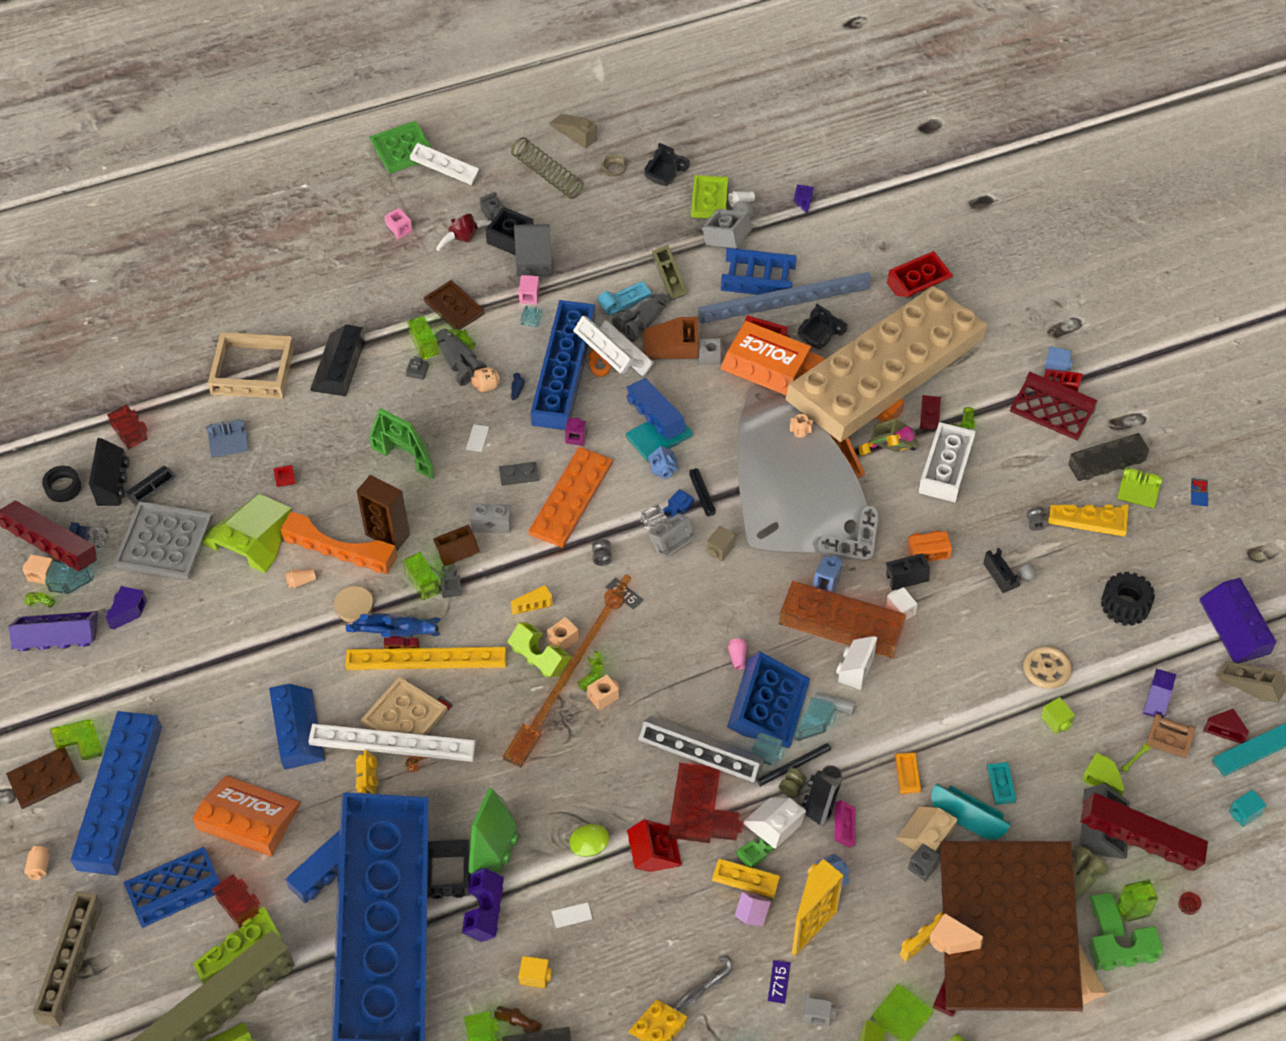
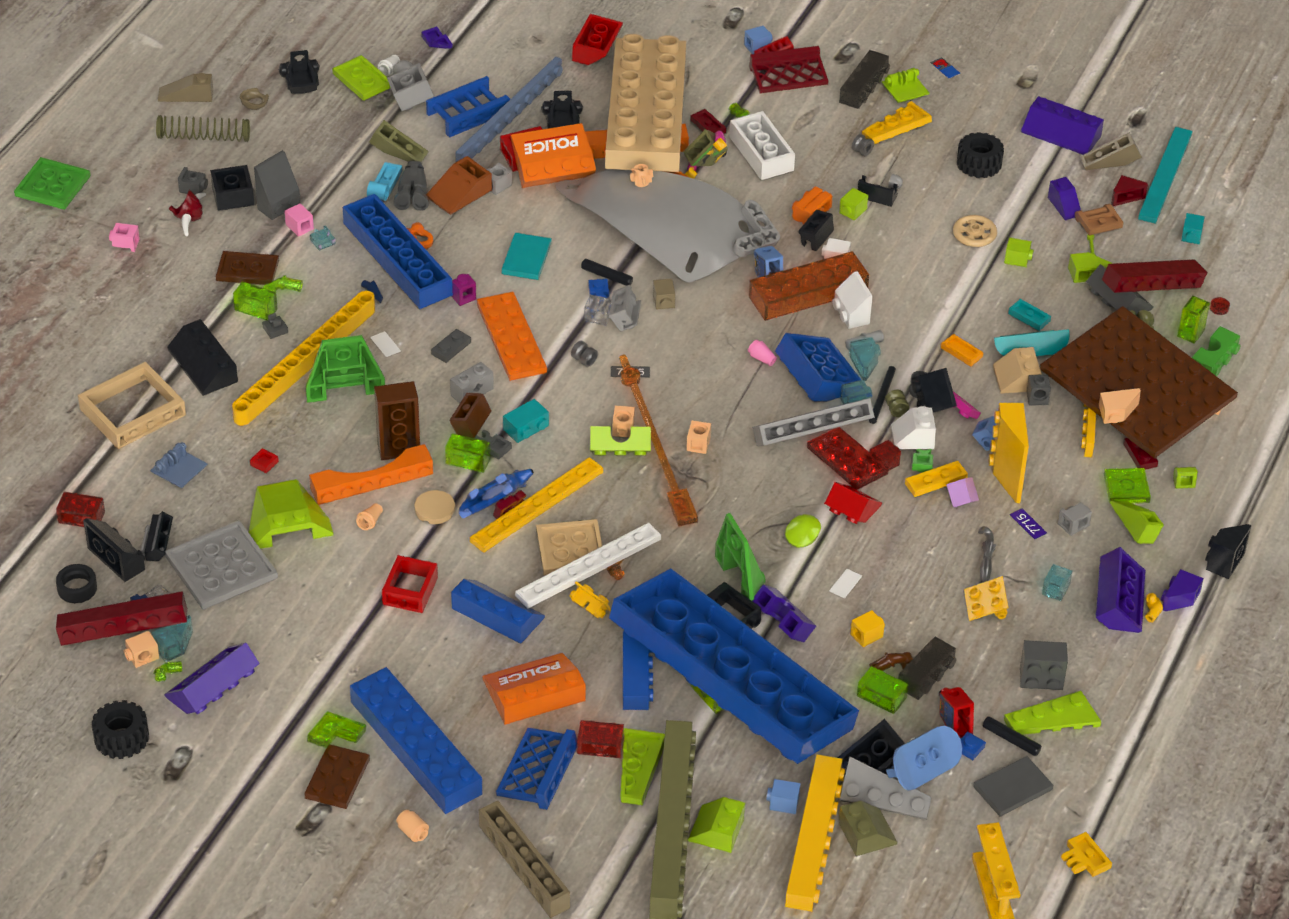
camera: 45 degrees left, 10 degrees down
dark purple slope [106,586,147,629] -> none
white plate [410,143,479,185] -> none
dark grey piece [434,329,487,386] -> none
light nougat head [471,367,500,392] -> none
yellow slope [510,585,553,615] -> none
white fence [573,316,654,376] -> none
clear neon green piece [577,651,603,692] -> none
blue brick [626,378,686,440] -> none
medium blue brick [648,446,679,479] -> none
bright green slope [1089,893,1125,937] -> none
none -> yellow beam [232,291,375,426]
none -> red window [382,555,438,613]
none -> teal brick [503,399,549,443]
none -> lime brick [839,188,868,221]

